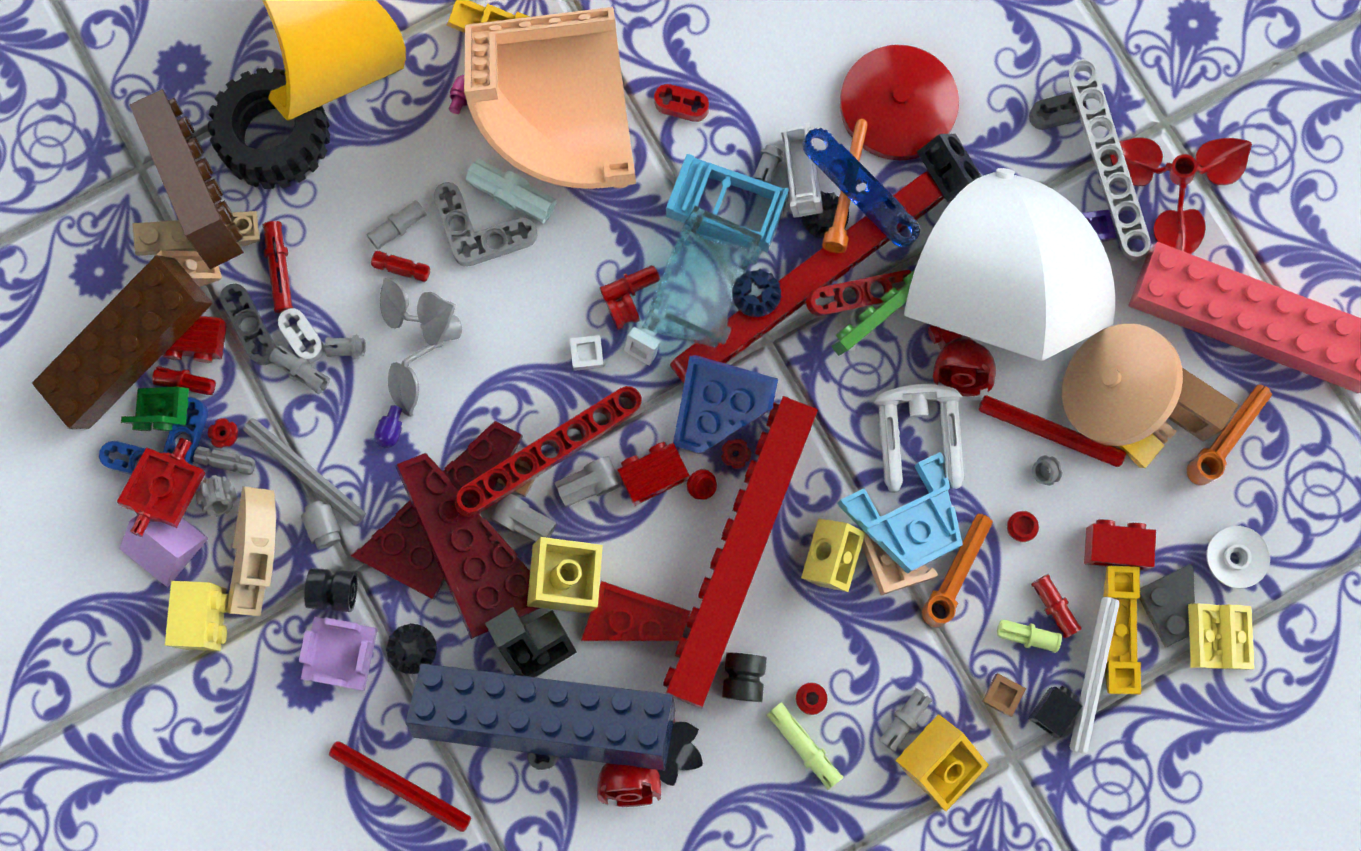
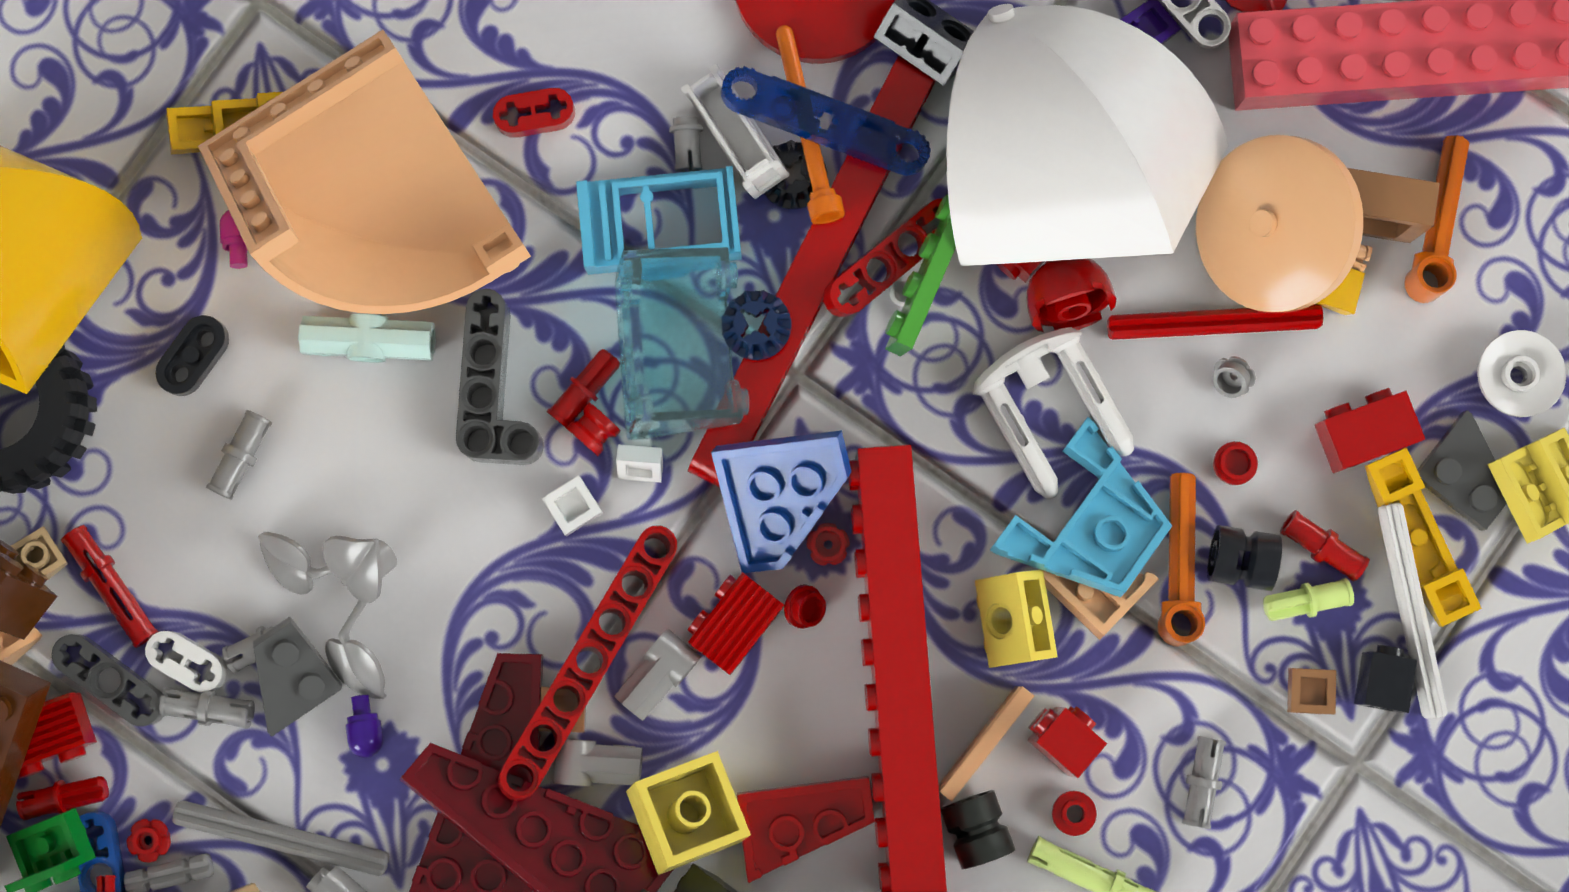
camera: 25 degrees left, 5 degrees up
red axle [371,251,430,282] -> none
light grey beam [434,182,538,267] -> none
yellow slope [895,714,989,811] -> none
none -> black plate [155,315,229,396]
none -> dark grey wing [253,617,343,737]
none -> dark grey beam [456,289,544,465]
none -> light nougat tile [938,686,1034,801]
none -> red brick [1027,706,1107,778]
none -> black wheel [1207,525,1282,591]

